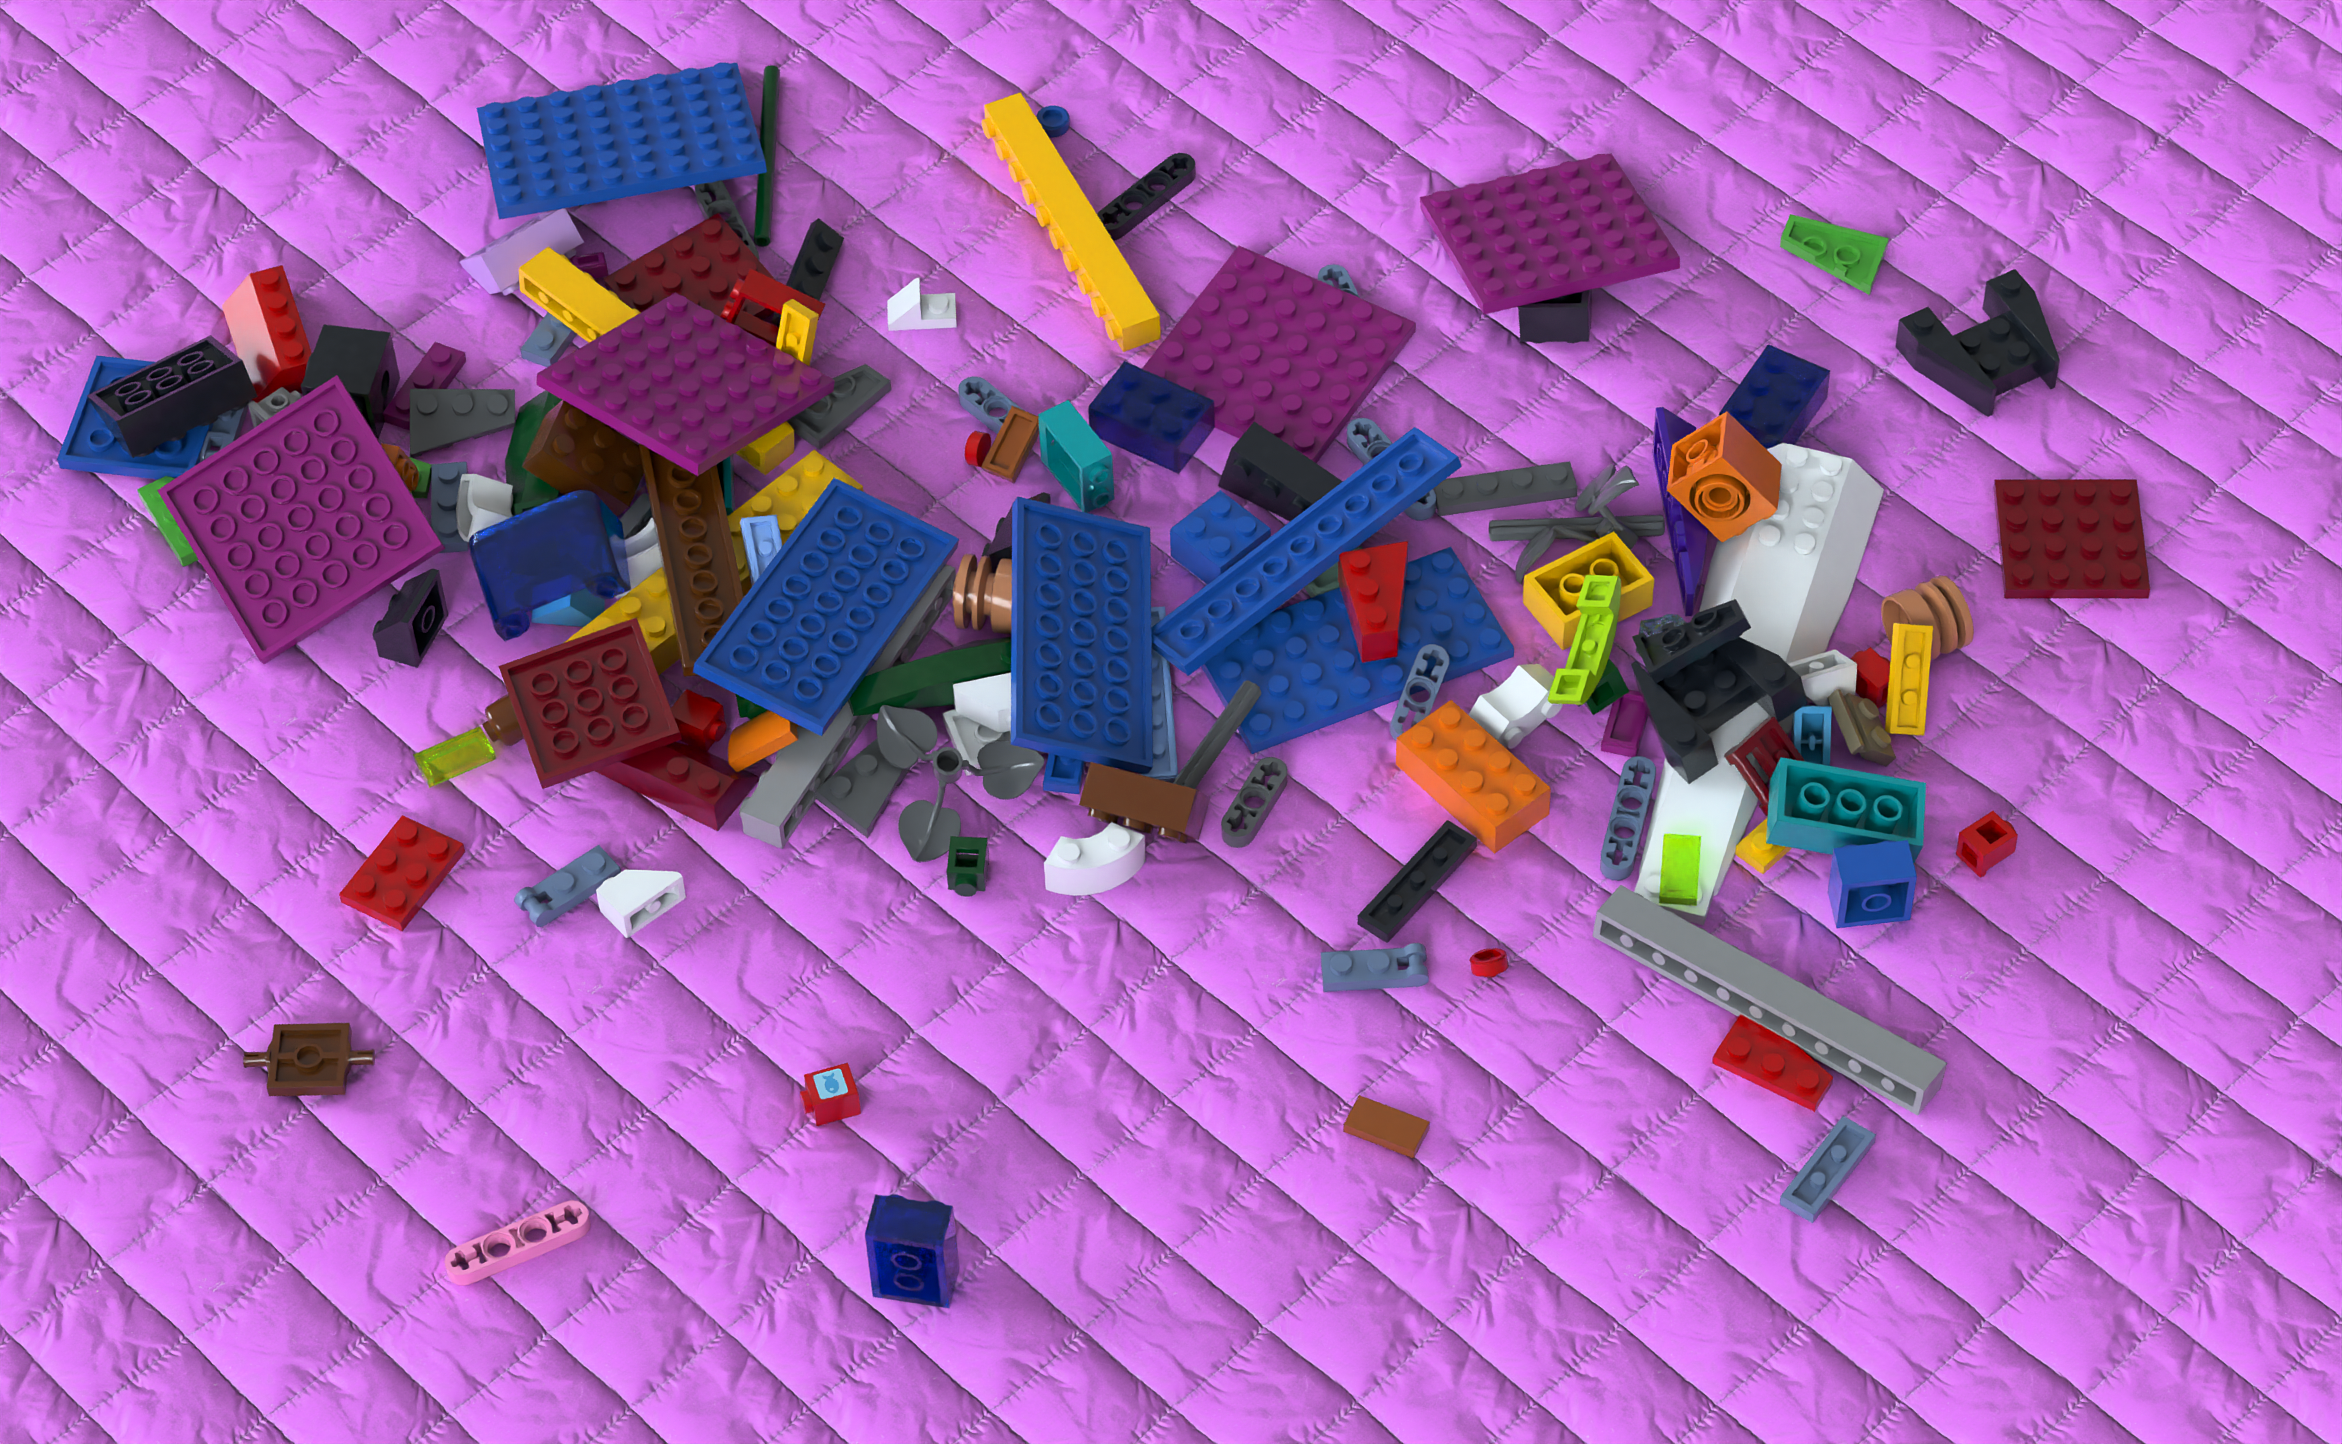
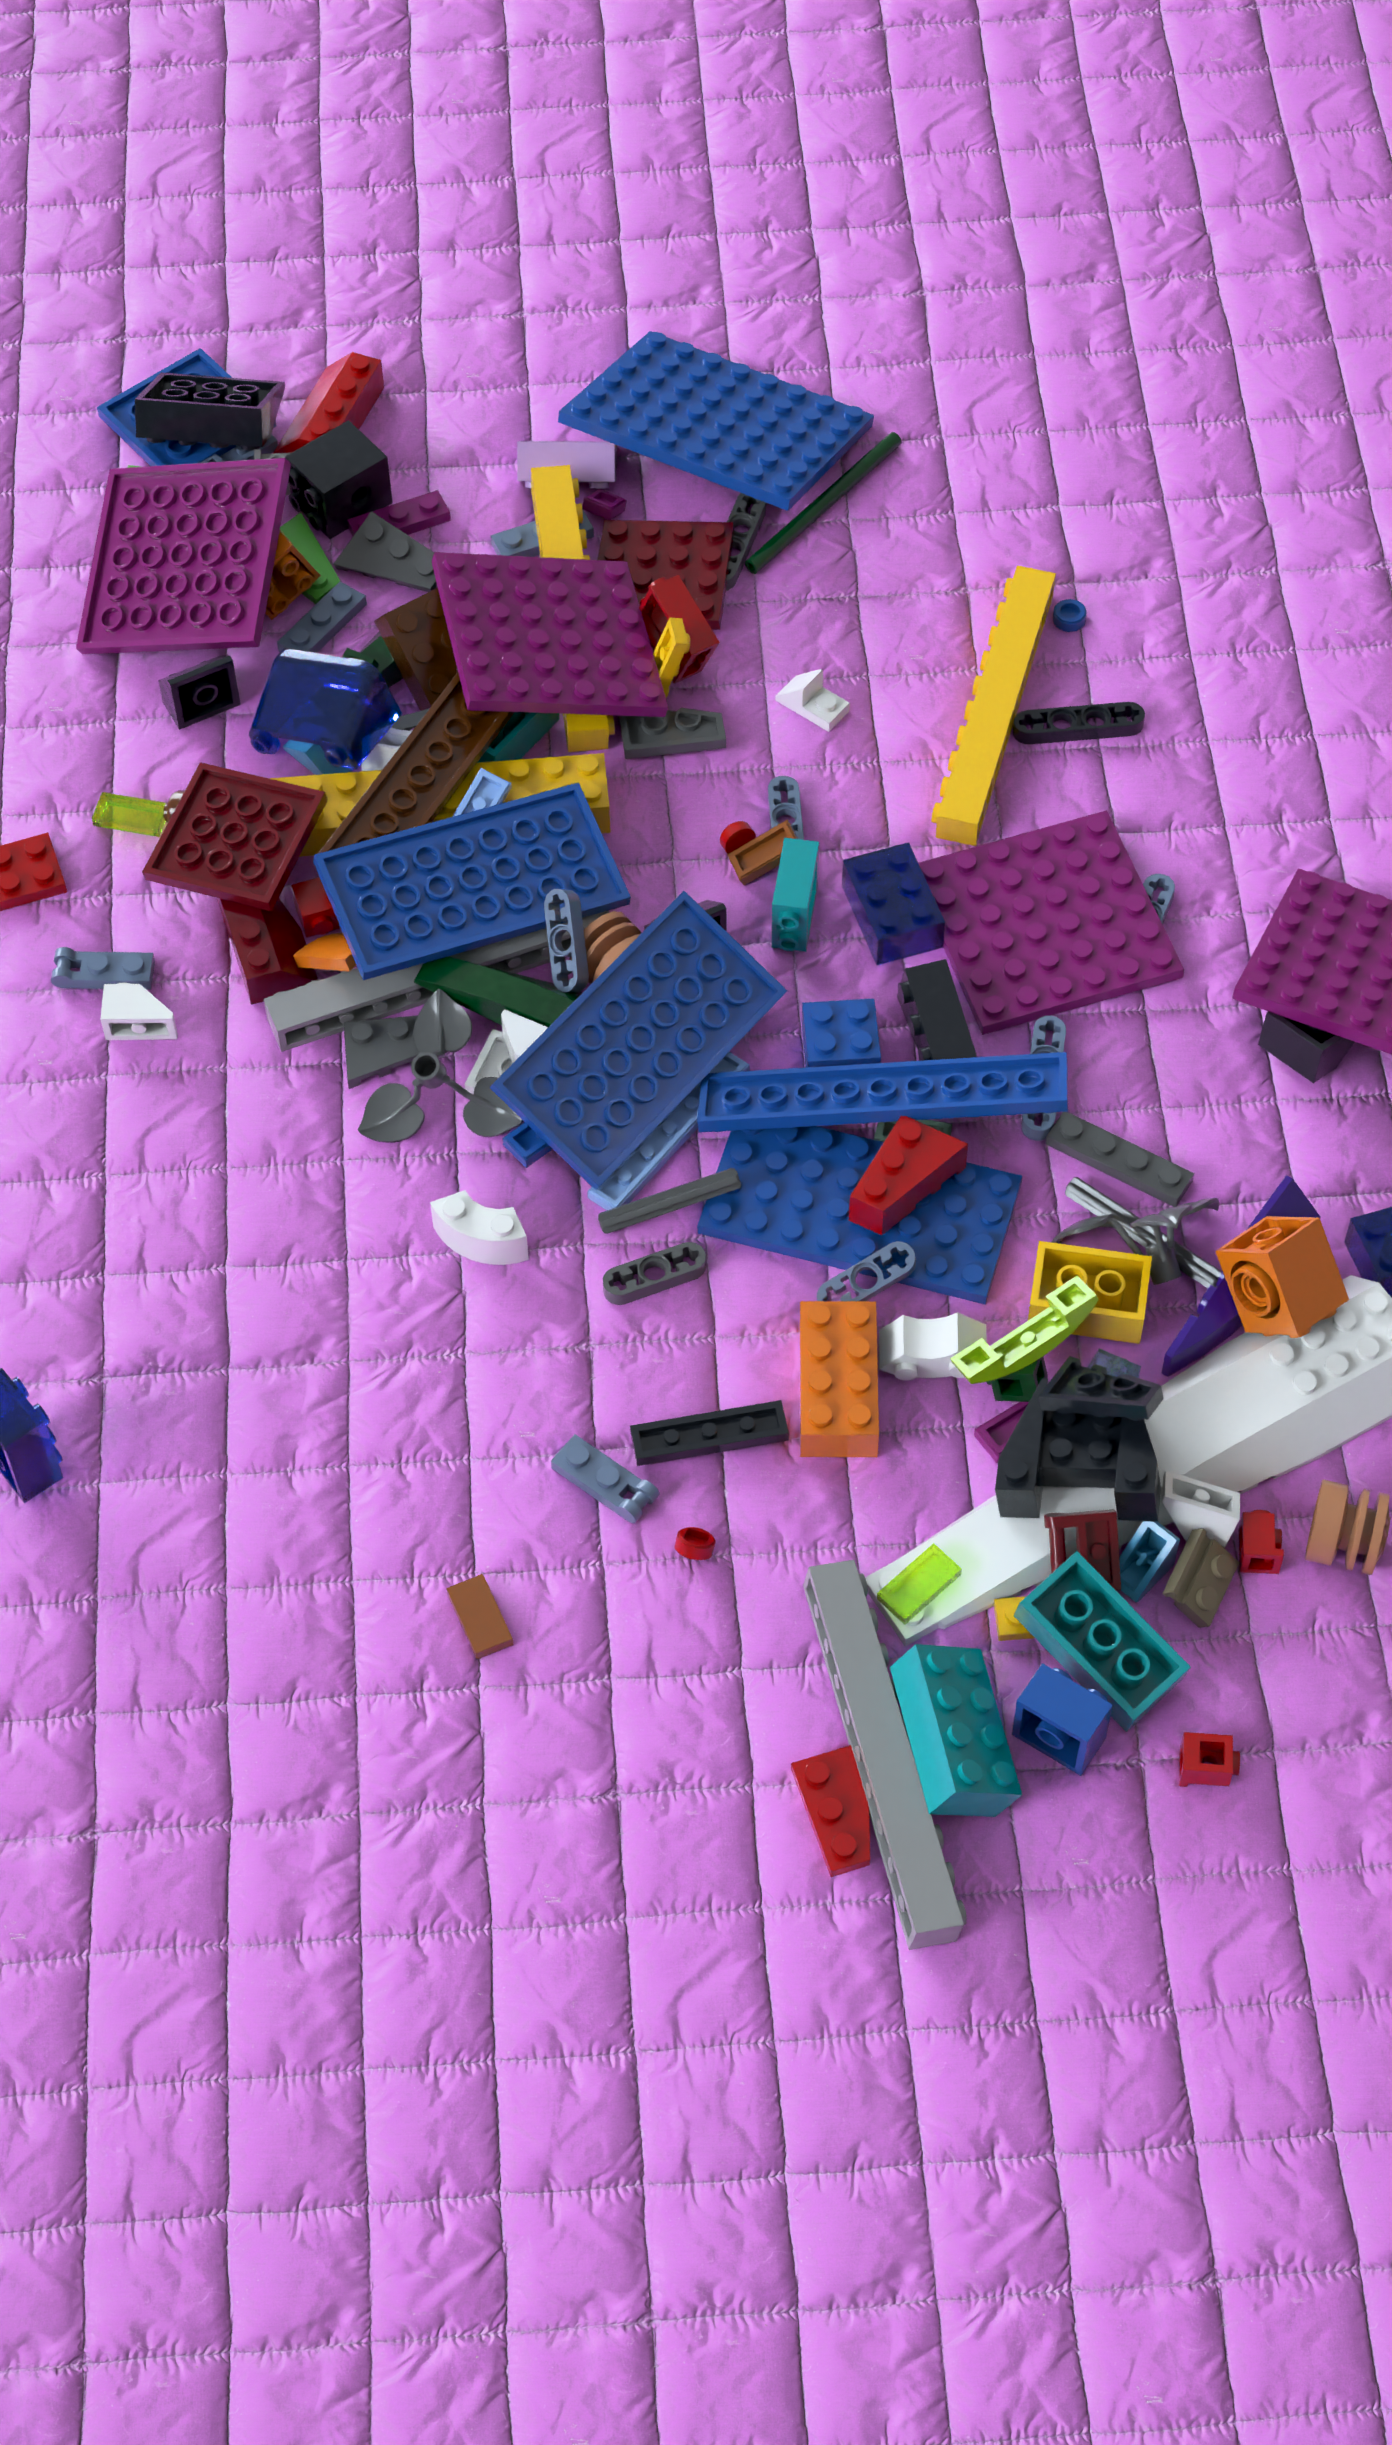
camera: 40 degrees right, 5 degrees up
white brick [456,474,517,554] -> none
black plate [771,218,844,328] -> none
red brick [800,1063,861,1126] -> none
dark green brick [947,836,989,897] -> none
reddish brown brick [1079,762,1210,844] -> none
sand blue beam [1600,756,1656,881] -> none
sand blue plate [1780,1116,1876,1223] -> none
yellow plate [1885,623,1933,736] -> none
none -> sand blue beam [544,889,589,993]
none -> teal brick [890,1644,1022,1817]

